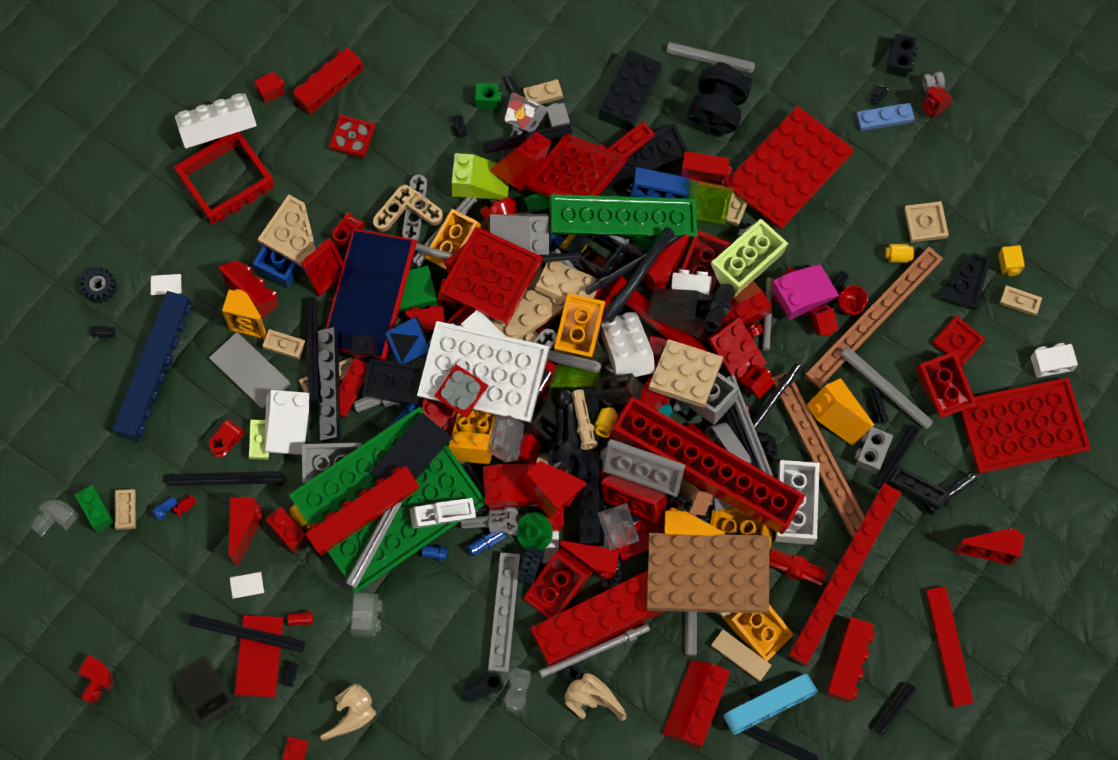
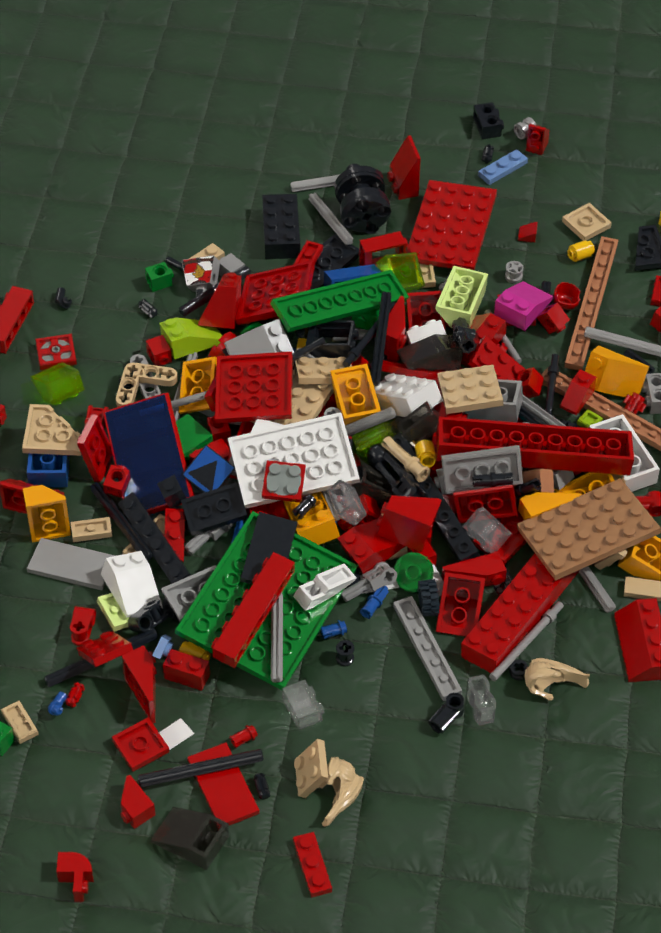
camera: 25 degrees left, 20 degrees down
none -> clear neon green slope [30,362,85,405]
none -> black arm [55,287,72,309]
none -> red plate [77,631,133,667]
none -> red brick [103,464,130,498]
none -> red plate [112,717,170,772]
none -> red slope [120,775,156,829]
none -> black piece [128,598,168,632]
none -> red brick [146,335,172,366]
none -> medium blue plate [152,634,174,659]
none -> black pin [292,494,316,519]
none -> tan plate [294,739,328,798]
none -> light grey axle [309,193,354,245]
none -> black bush [336,640,355,667]
none -> red slope [387,135,421,200]
none -> black pin [472,472,513,487]
none -> light grey wheel [505,261,524,283]
none -> red slope [518,222,538,243]
none -> red slope [560,369,597,415]
none -> lime tile [577,409,603,428]
none -> red gear [623,392,647,414]

